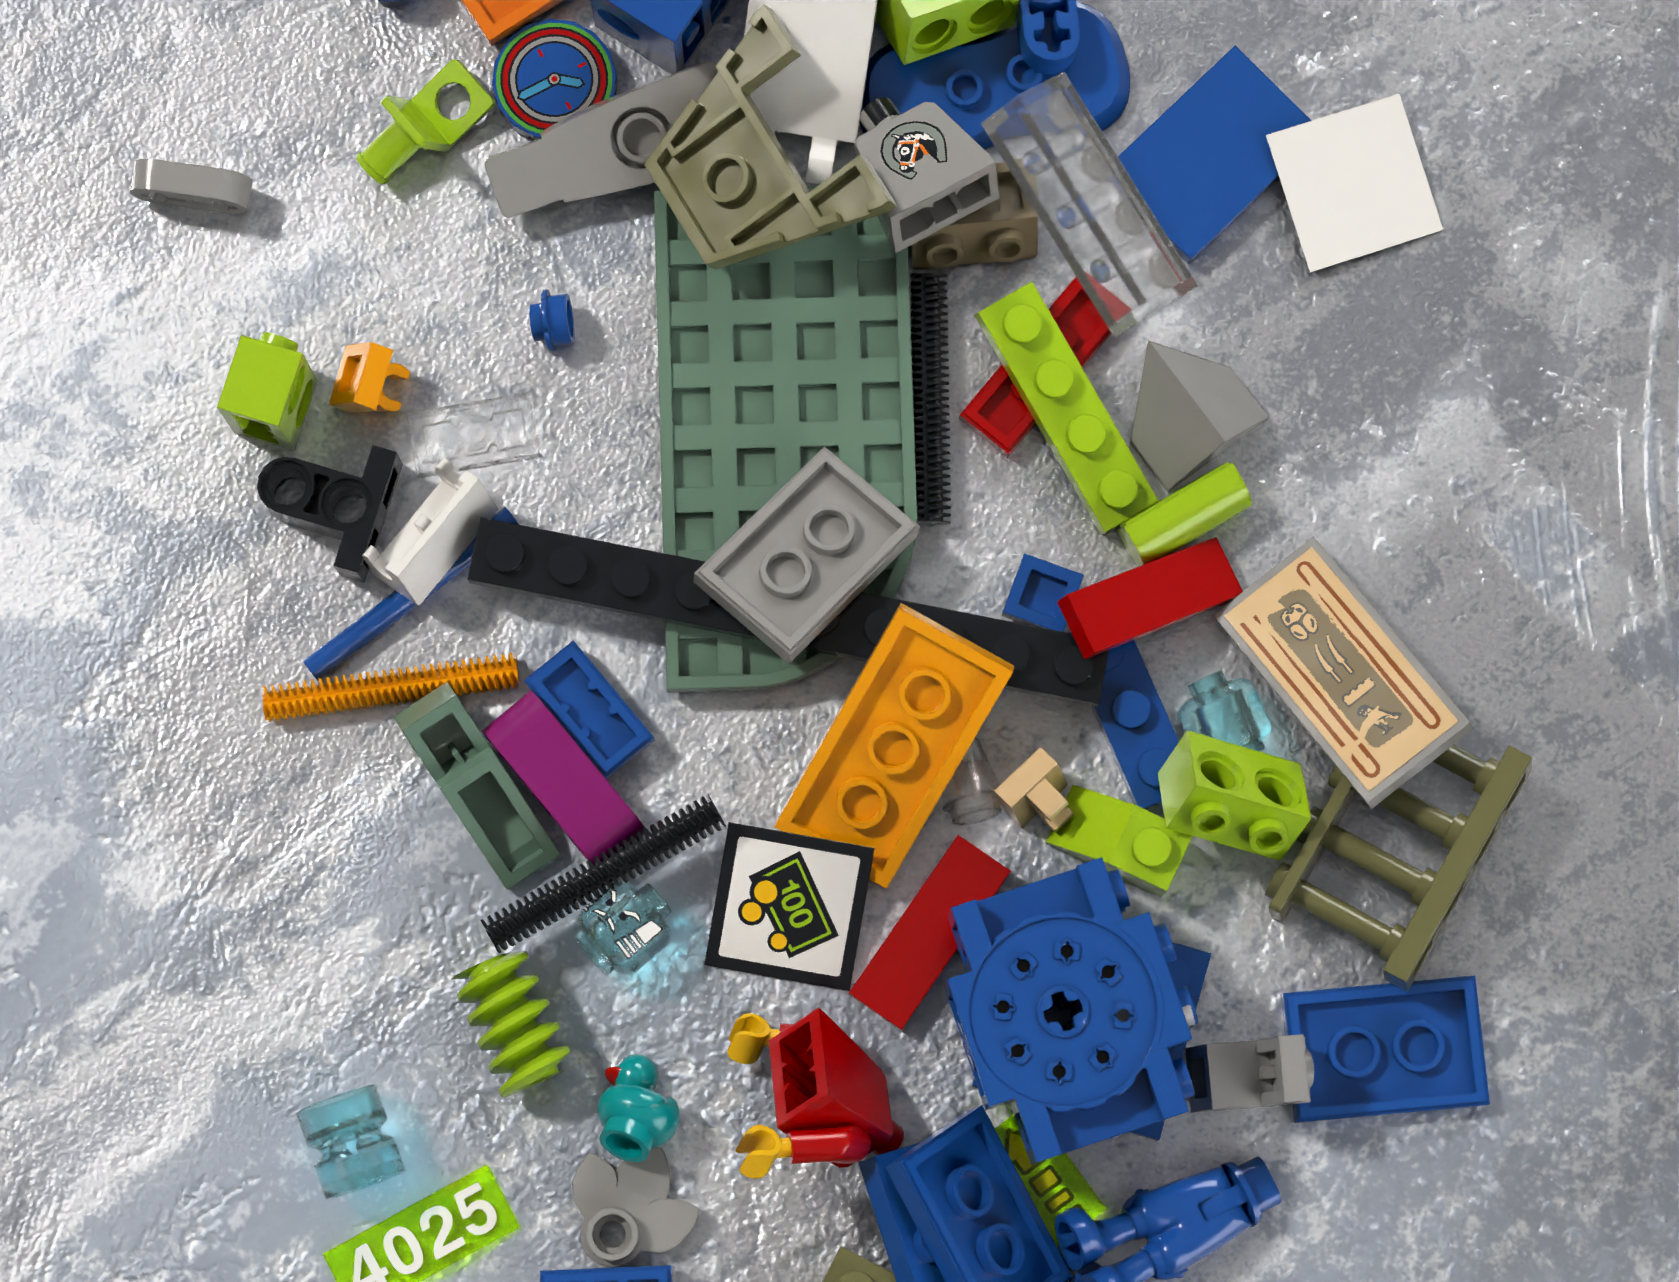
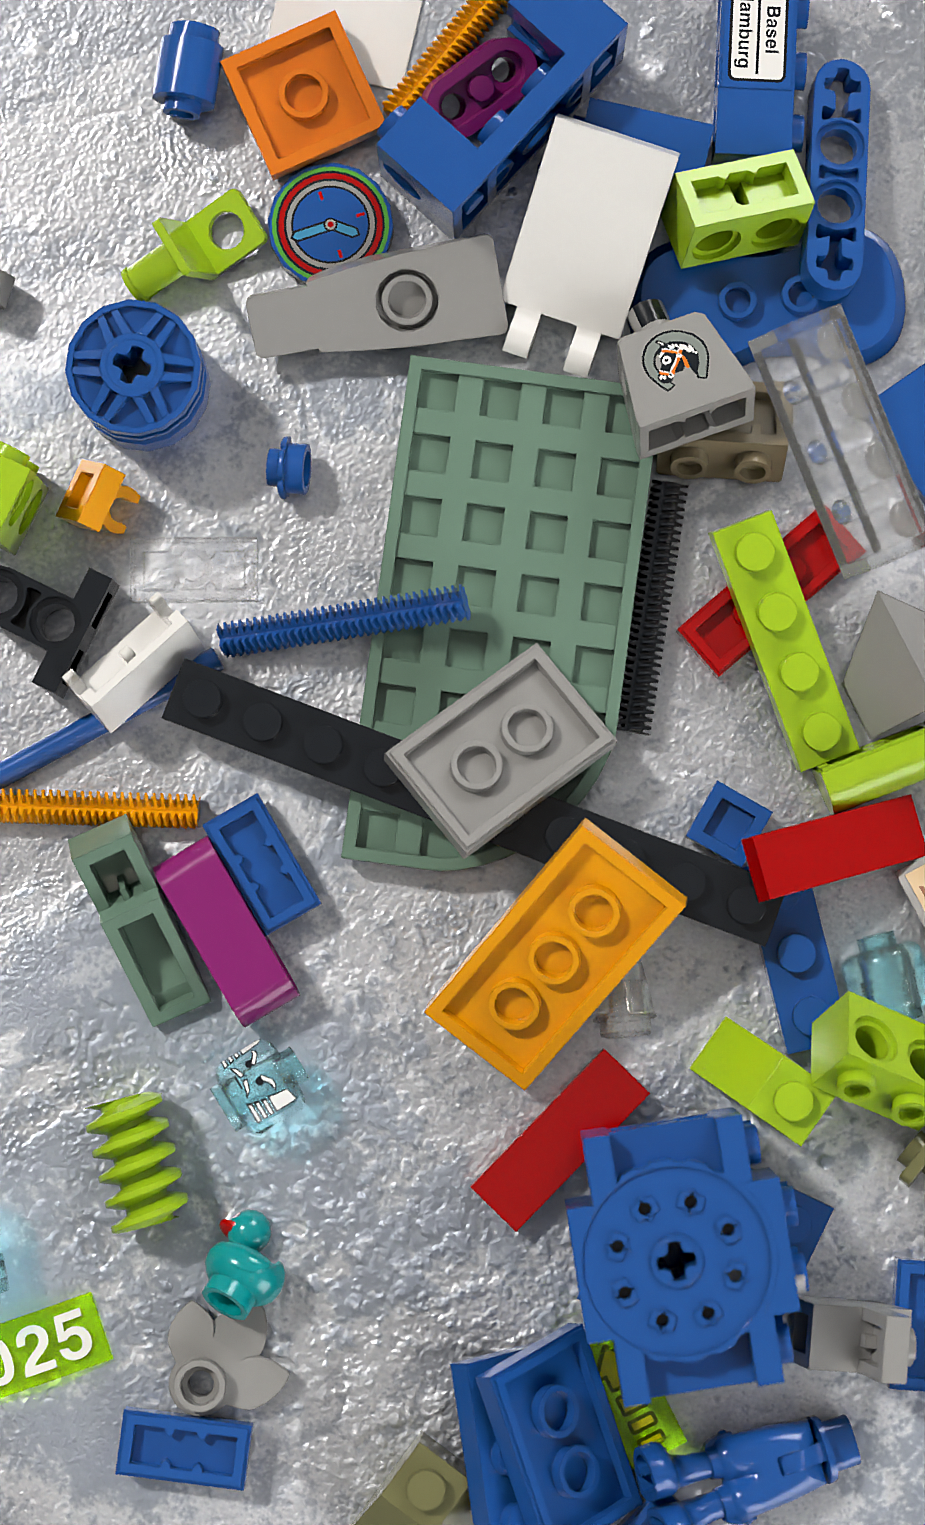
camera: 20 degrees right, 5 degrees up
black axle [481,794,726,954] -> none
olive wing [644,4,897,270] -> none
sticker [704,822,875,991] -> none
red torso [727,1007,904,1179] -> none
tan tile [994,747,1074,833] -> none
none -> blue wheel [65,299,211,452]
none -> blue axle [216,584,471,658]

